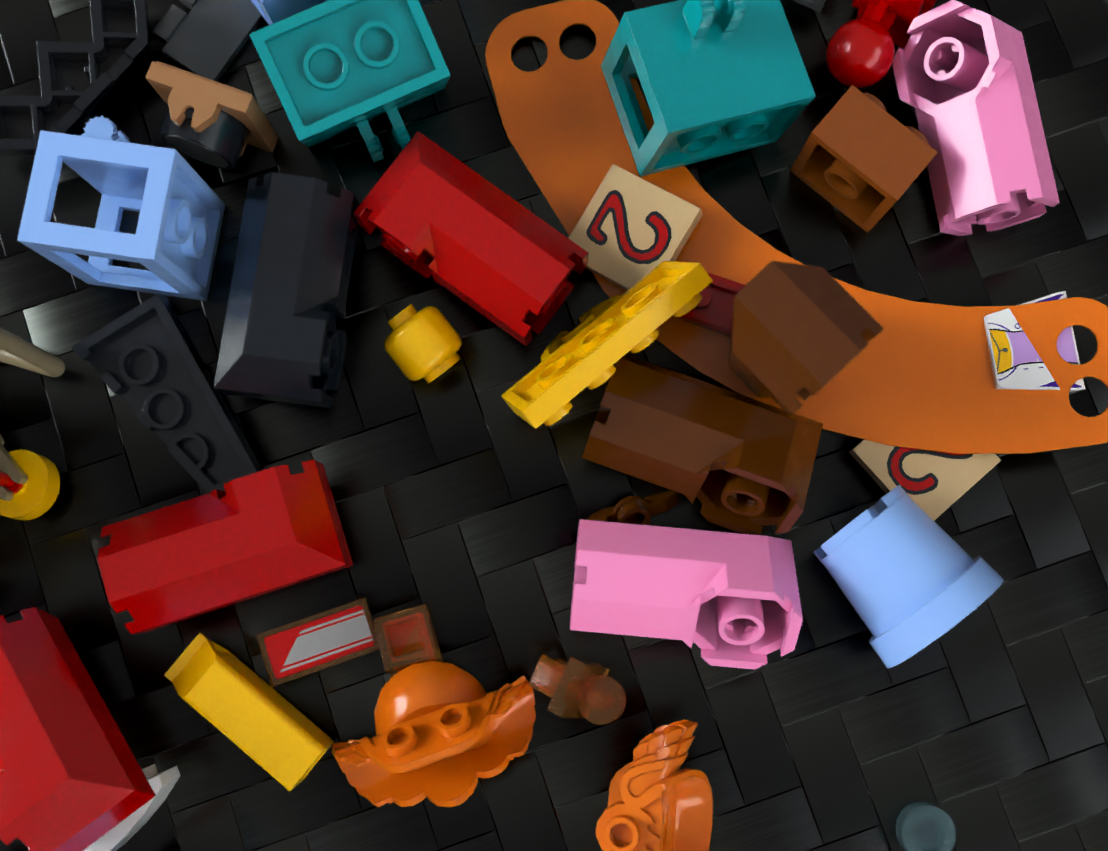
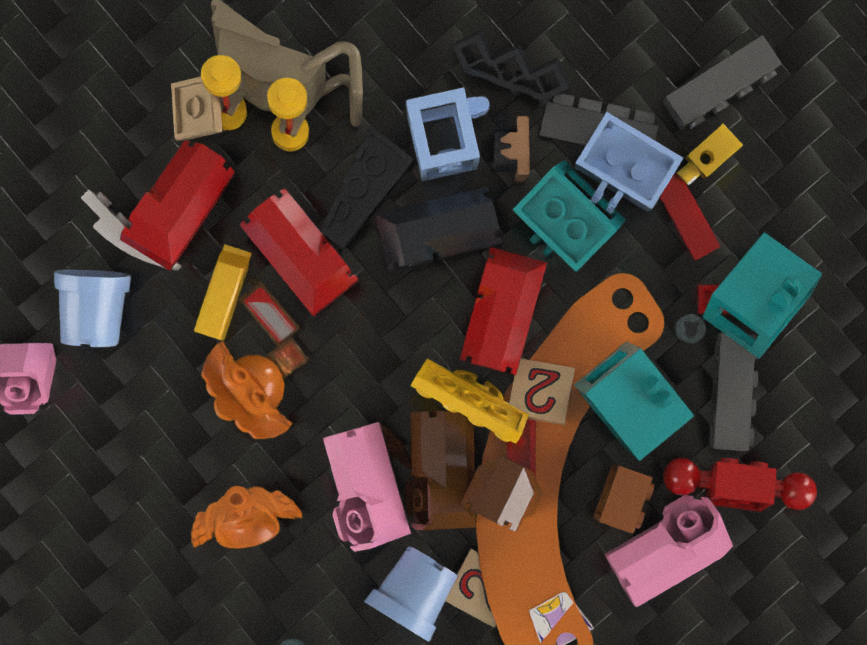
camera: 65 degrees right, 5 degrees up
yellow head [384,304,462,384] -> none
clear orange hips [529,655,626,725] -> none

